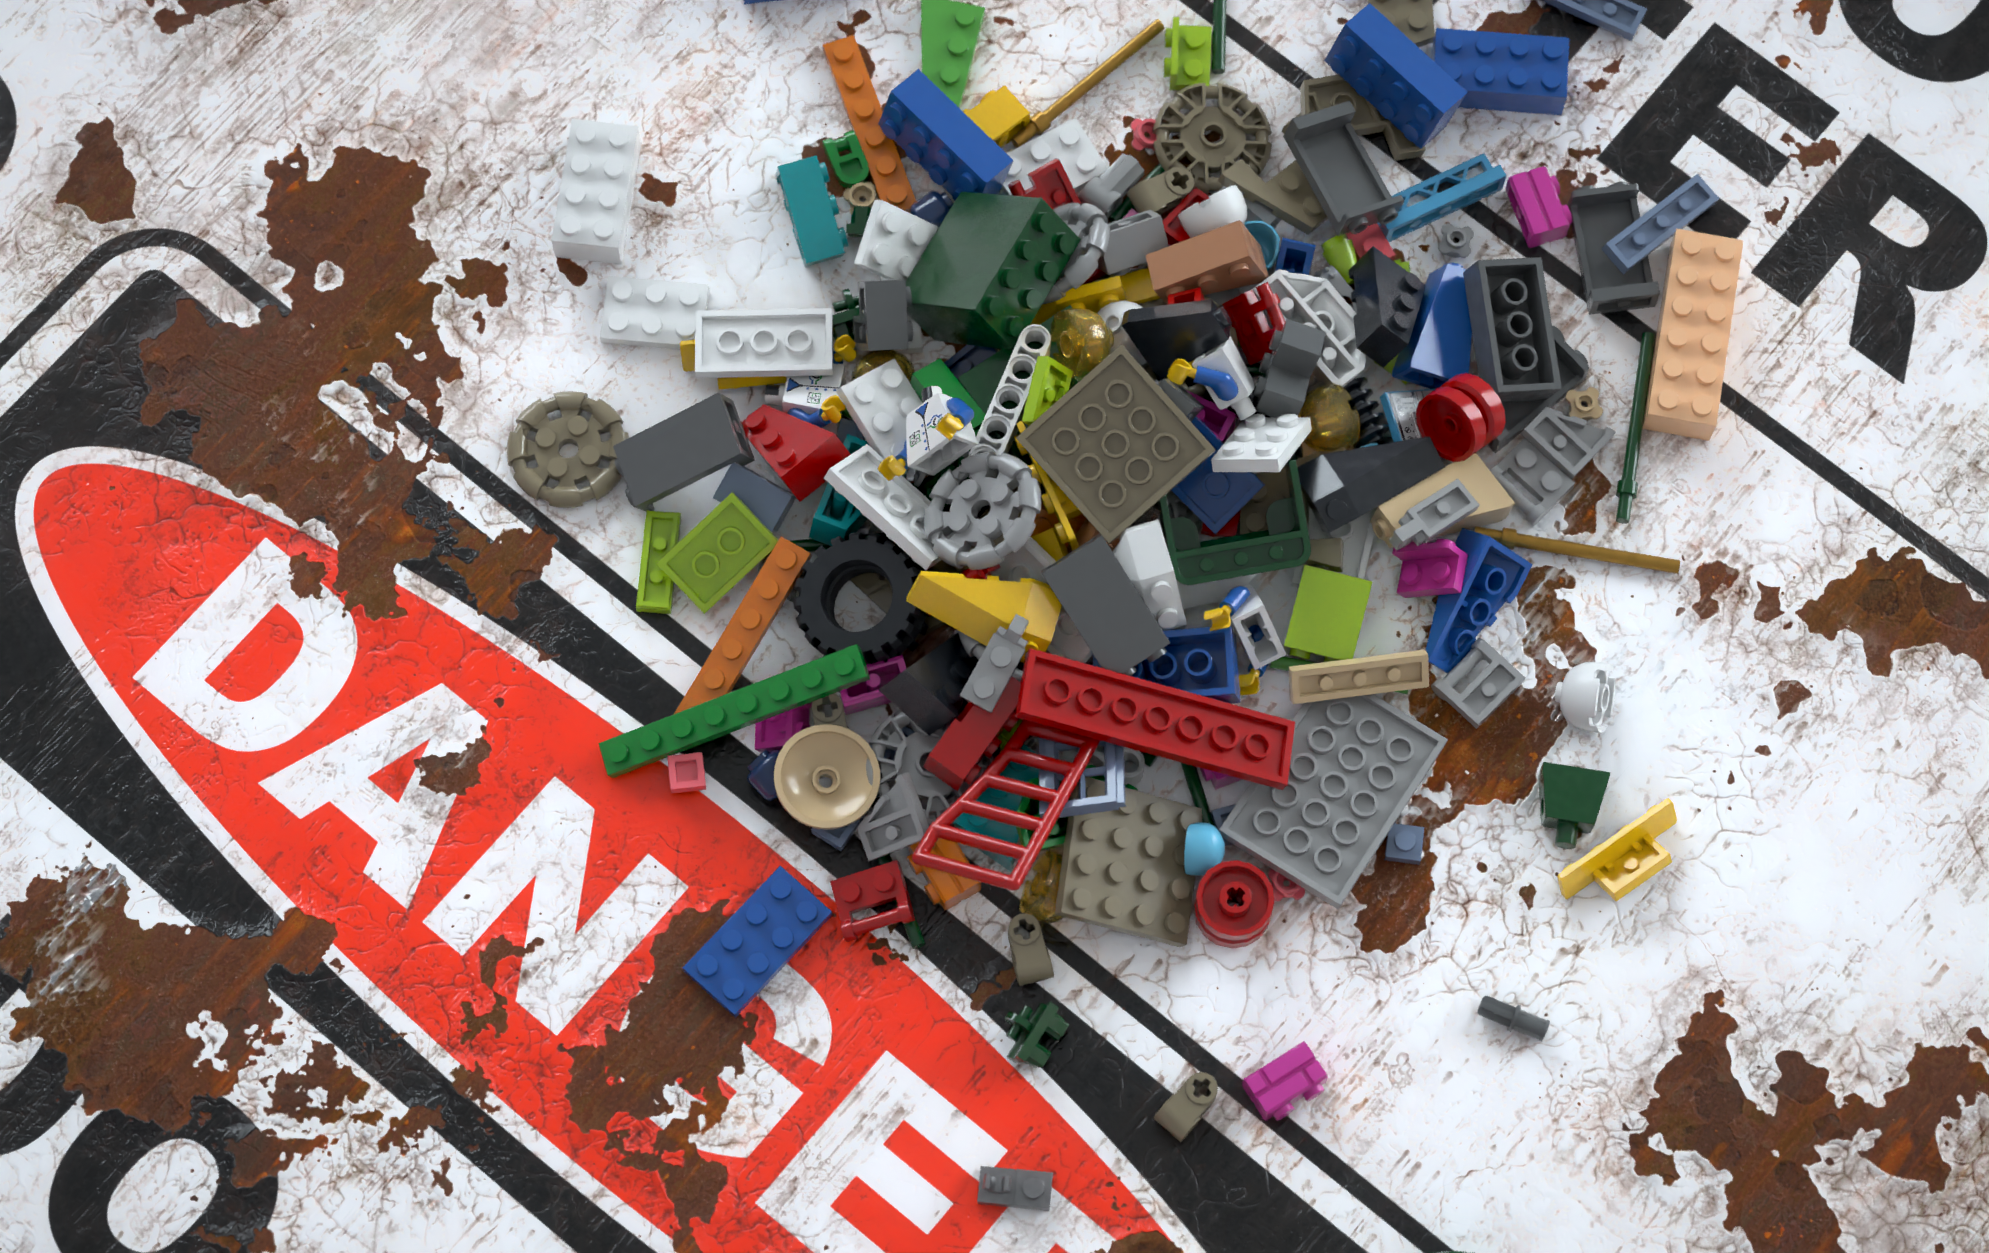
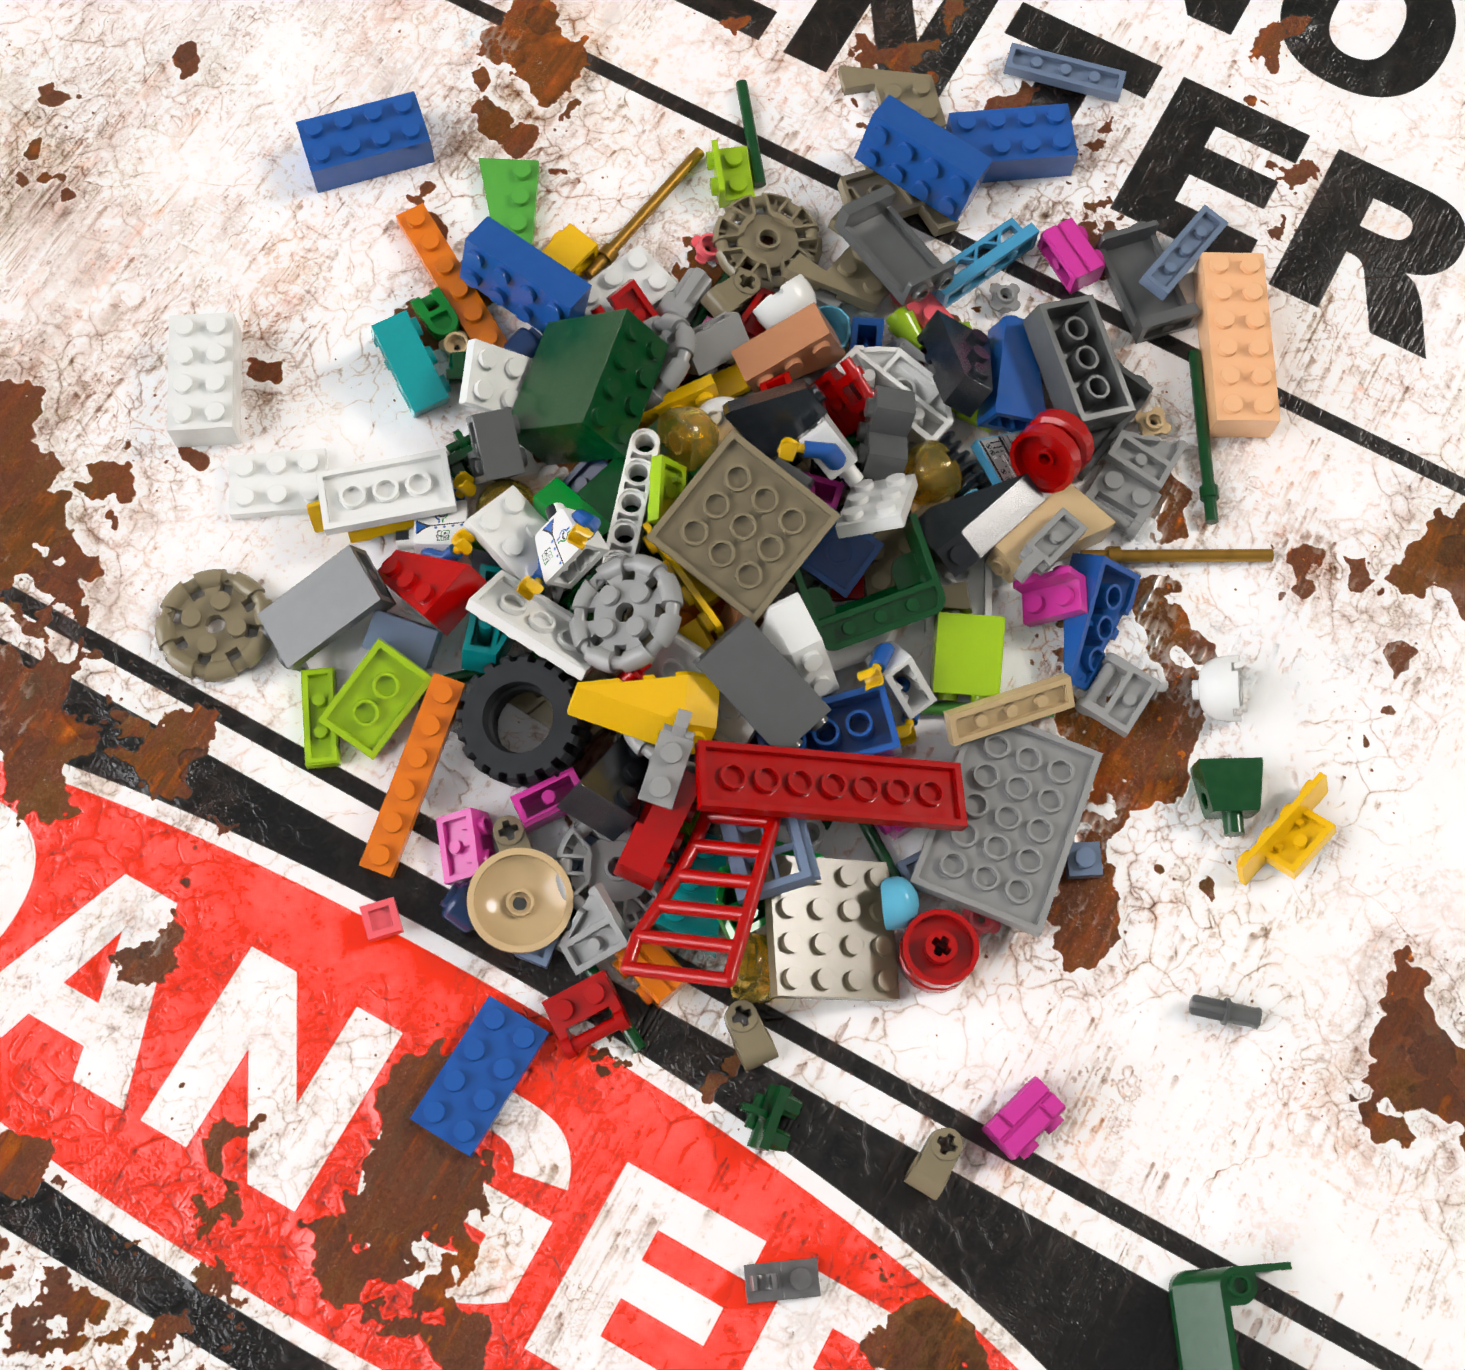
camera: 15 degrees left, 0 degrees up
green plate [598,644,870,778] -> none

